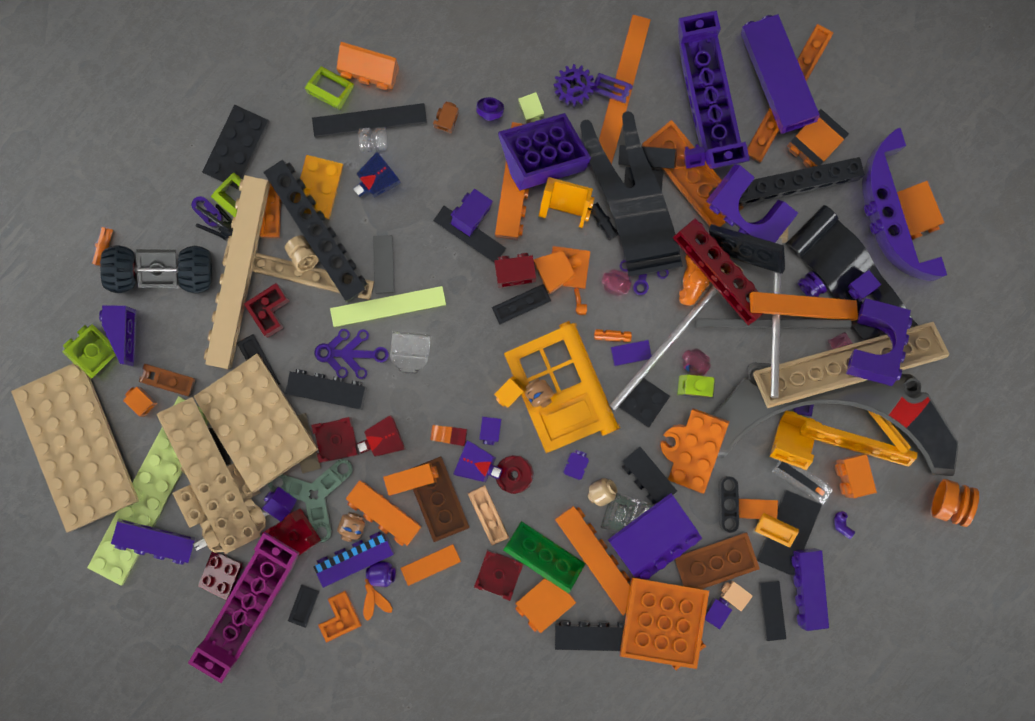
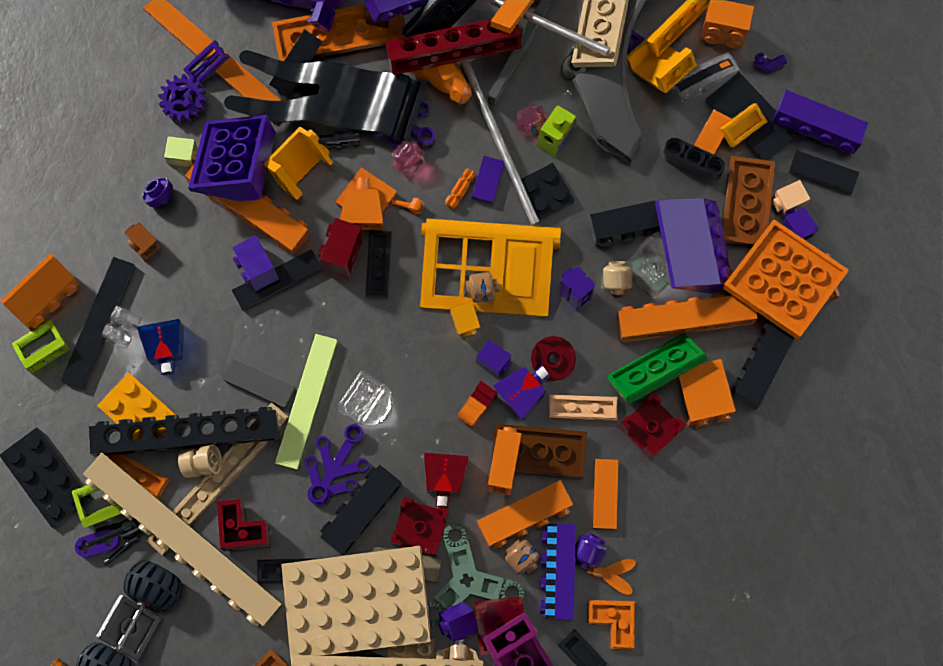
camera: 65 degrees left, 10 degrees down
orange plate [661,408,730,494] -> none

